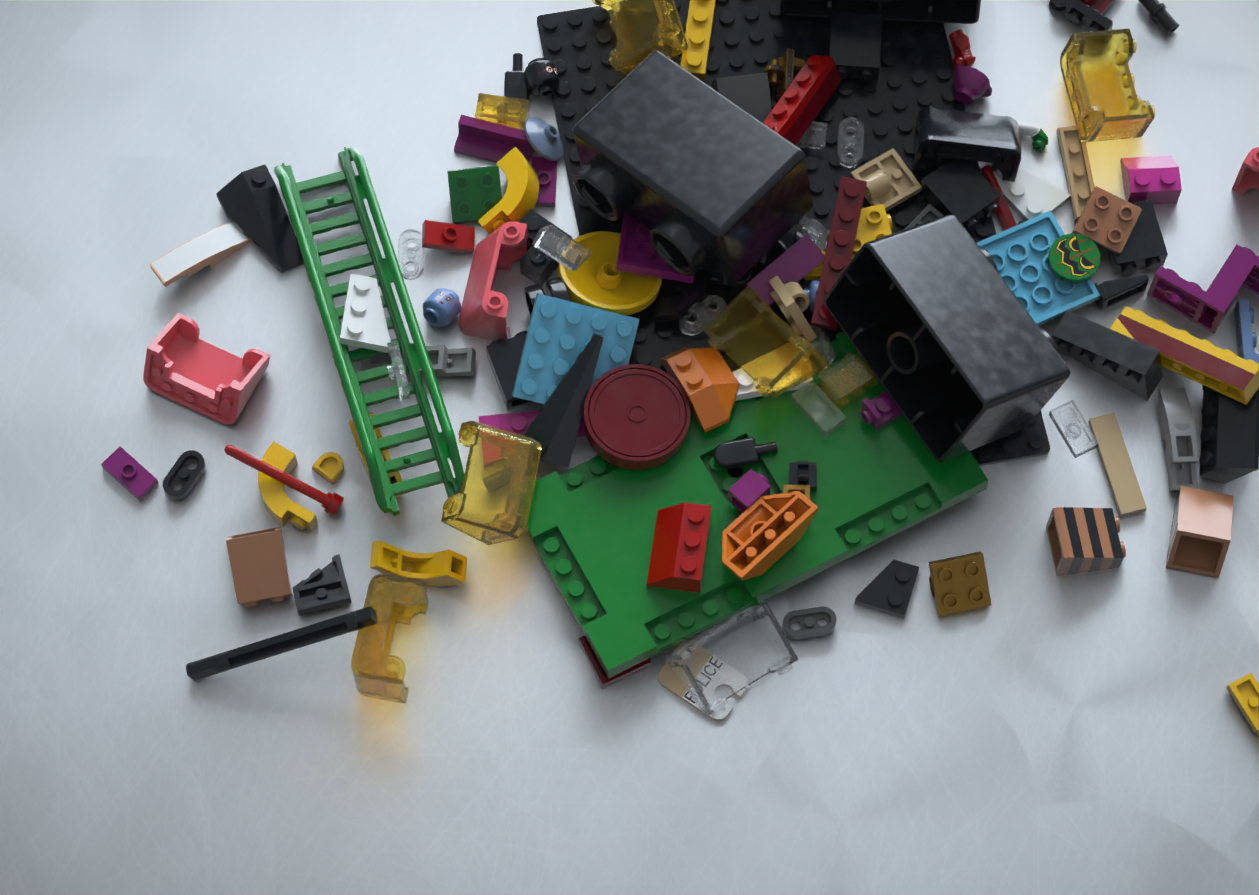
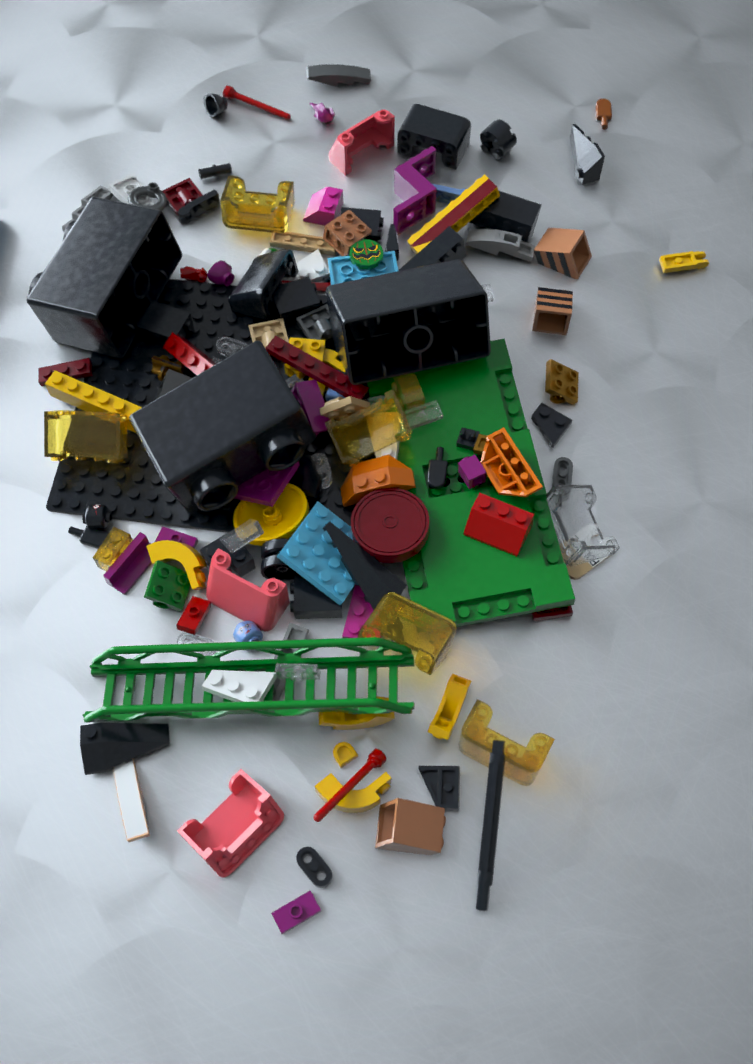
camera: 70 degrees left, 5 degrees down
sand blue dish [524,117,564,161] -> none
magenta bracket [860,391,902,431] -> none
tan tile [1088,413,1147,517] -> none

